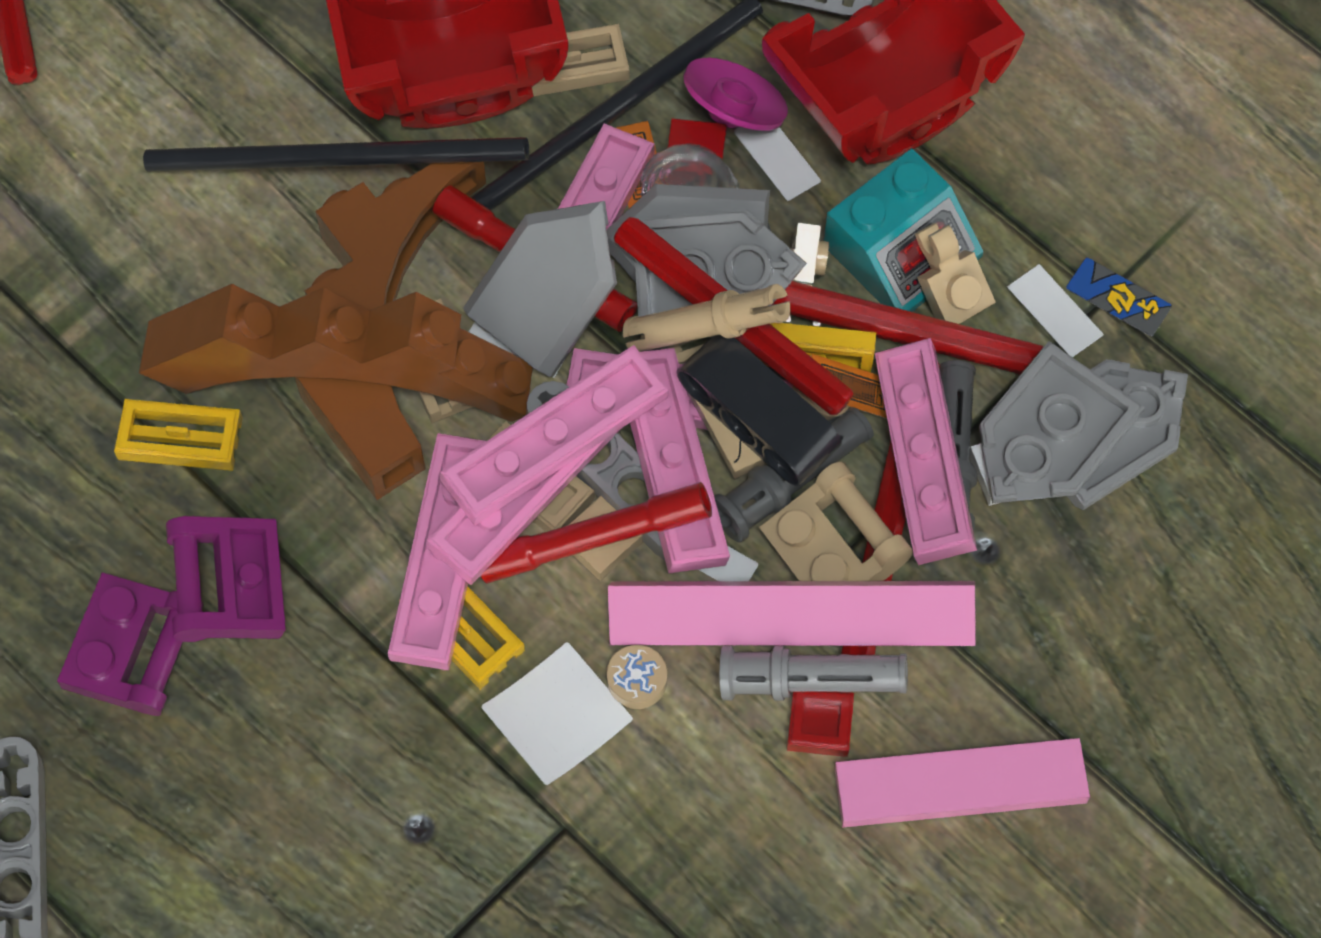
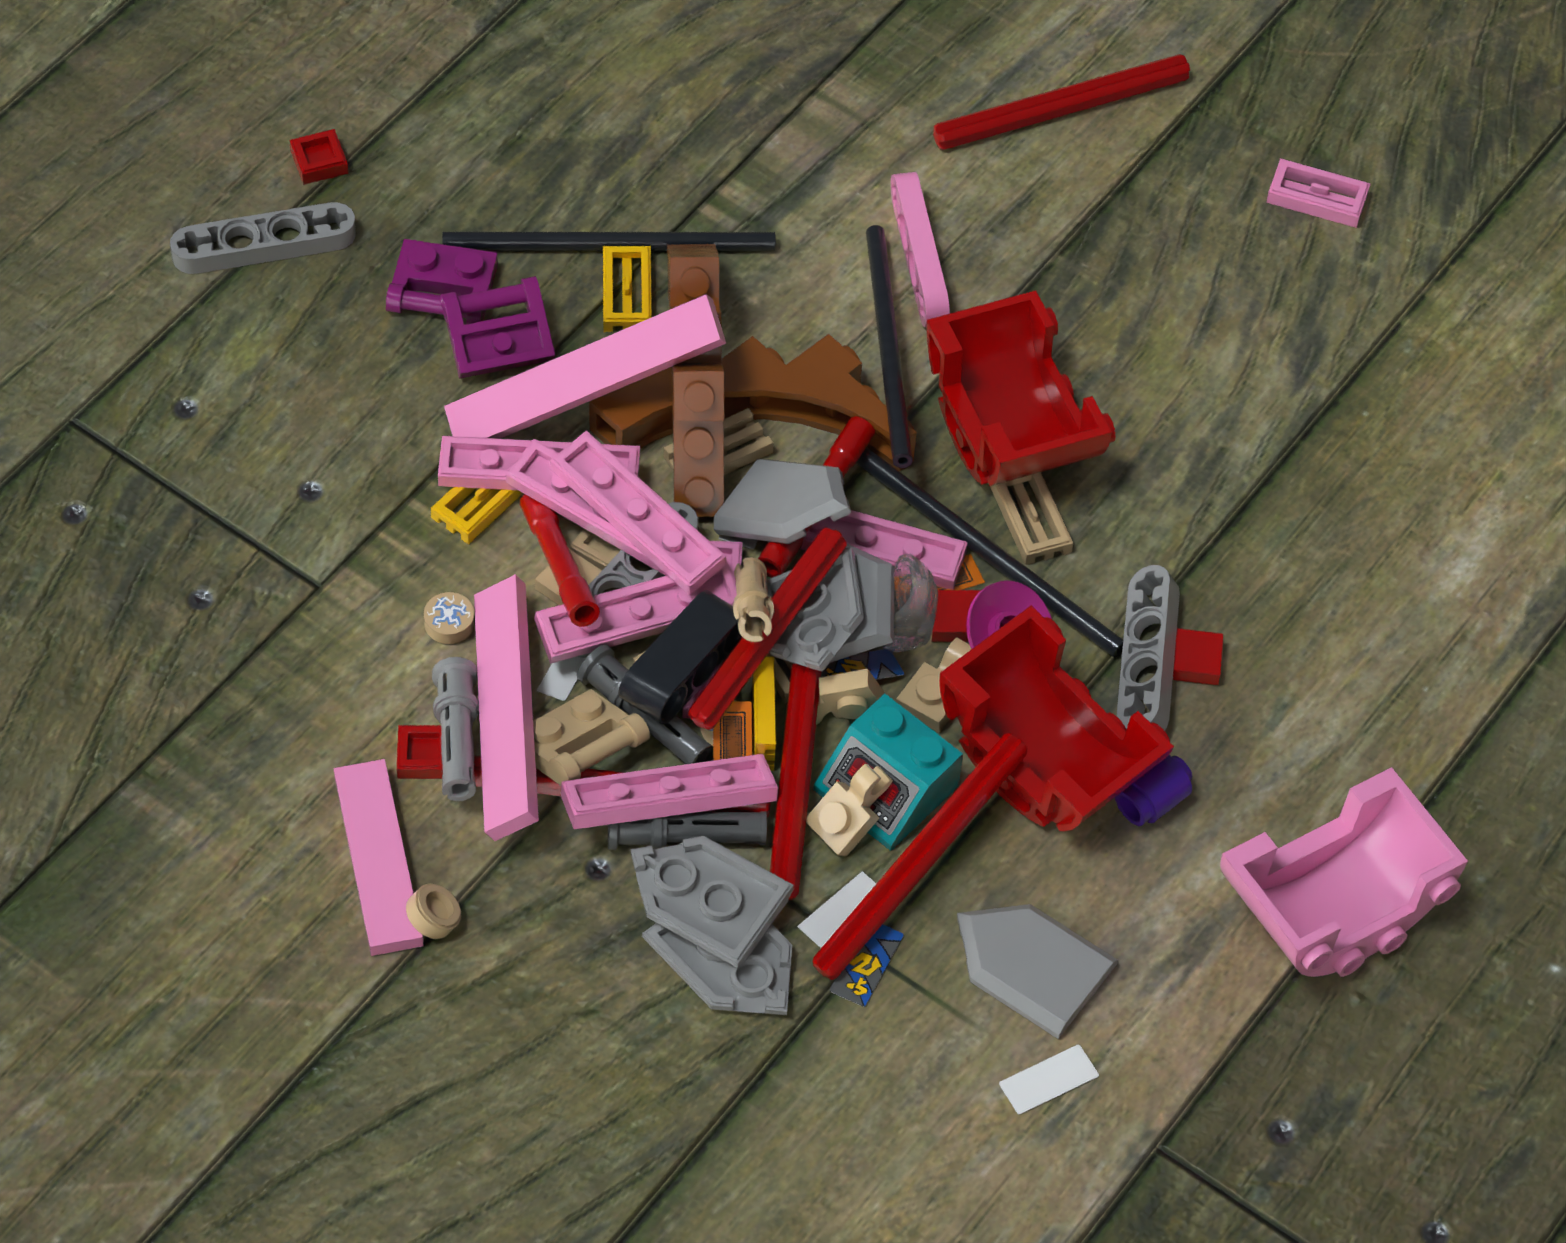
camera: 80 degrees right, 10 degrees down
white sticker [481,642,633,785] -> none
none -> tan tile [406,884,461,939]
none -> black piece [442,232,776,251]
none -> bright pink tile [444,294,726,439]
none -> red axle [812,733,1027,980]
none -> bright pink beam [891,172,950,327]
none -> tan plate [896,637,971,733]
none -> light grey tile [957,904,1118,1039]
none -> white sticker [999,1045,1099,1114]

